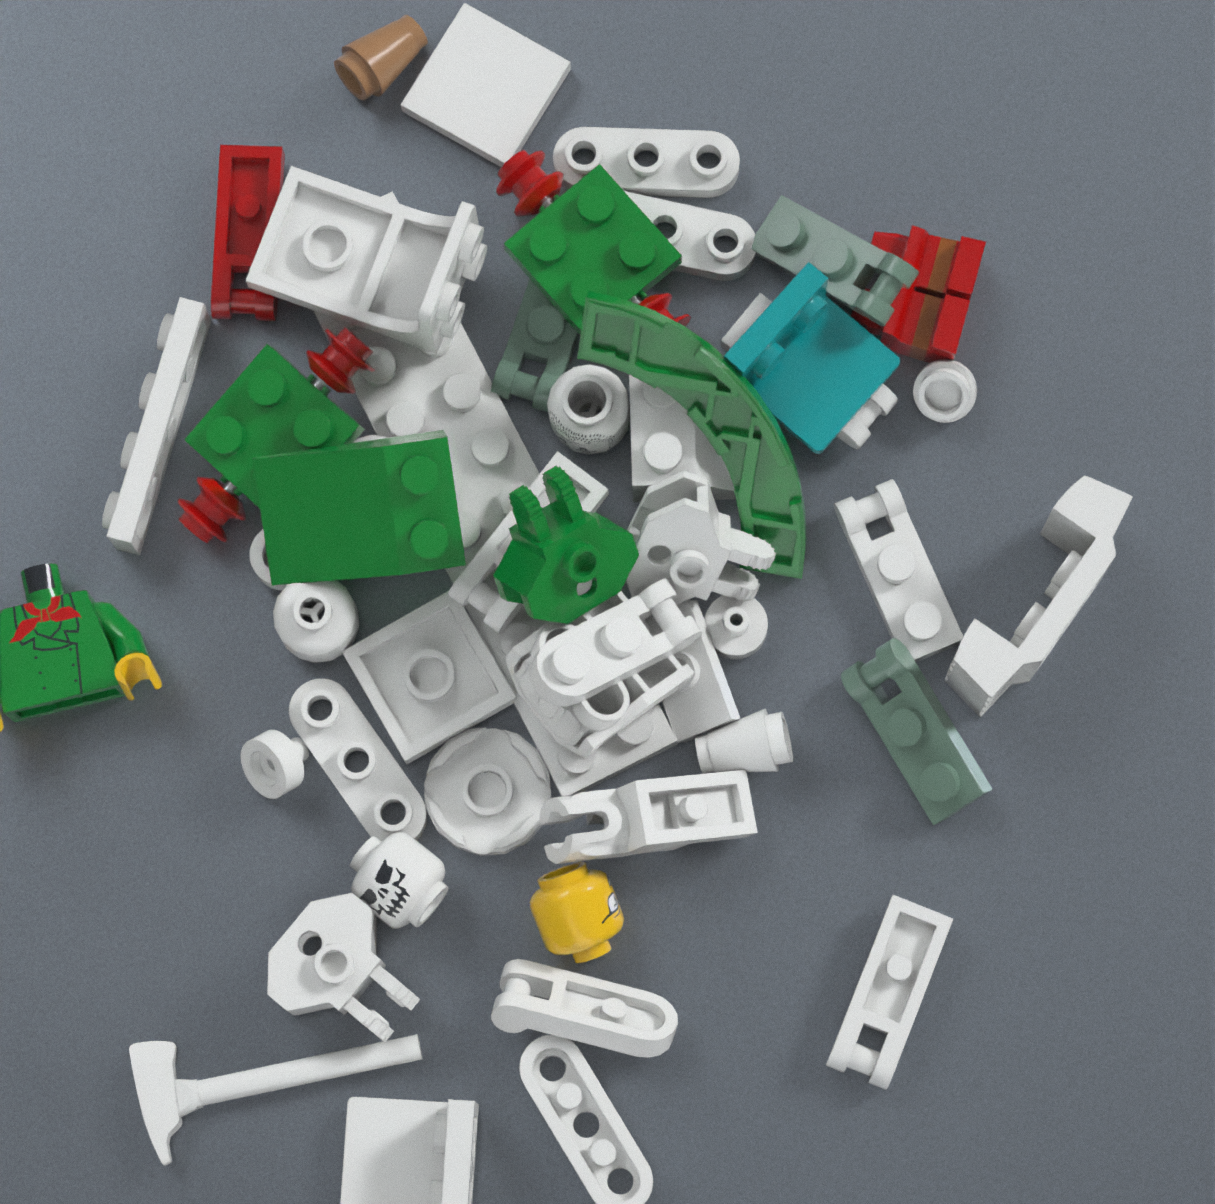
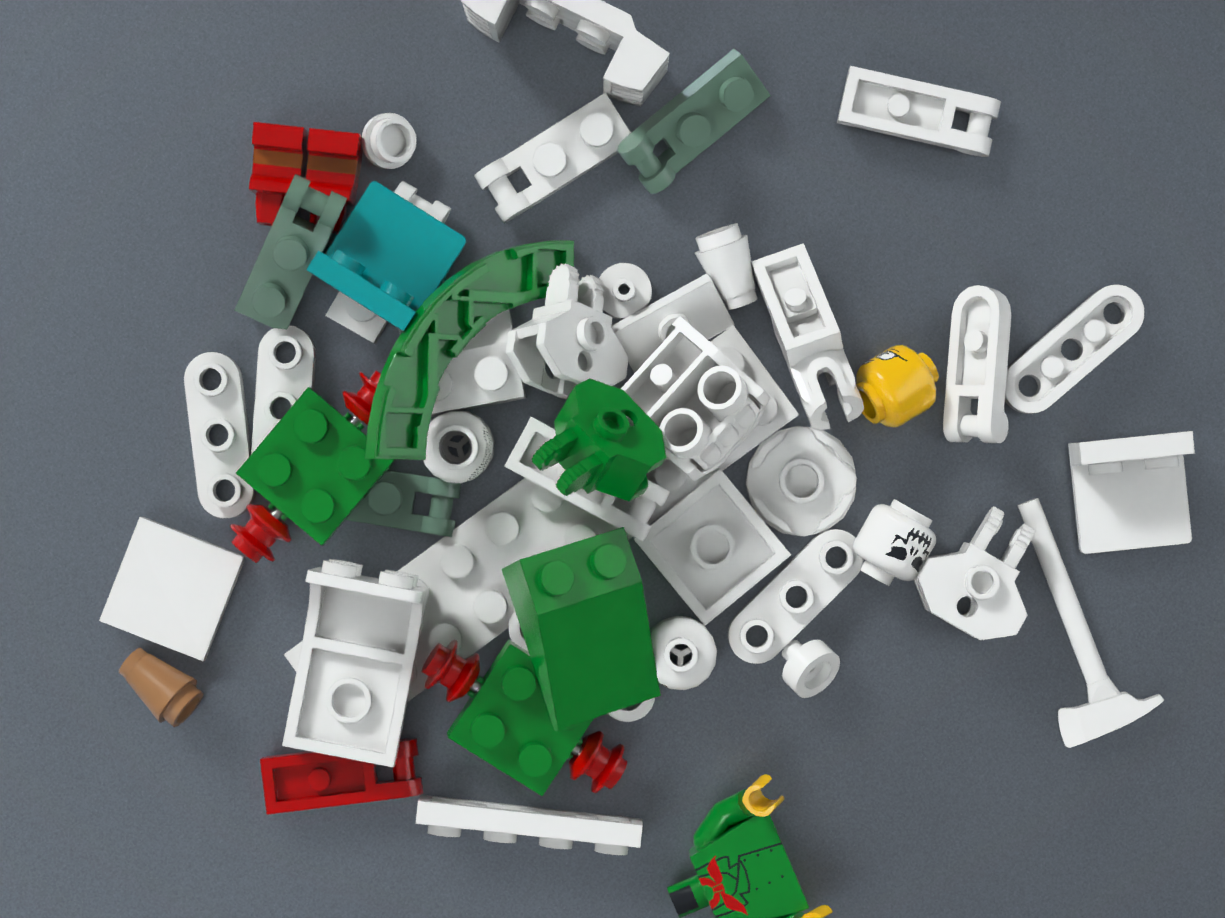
camera: 105 degrees left, 10 degrees up
white plate [529,579,703,707] -> none

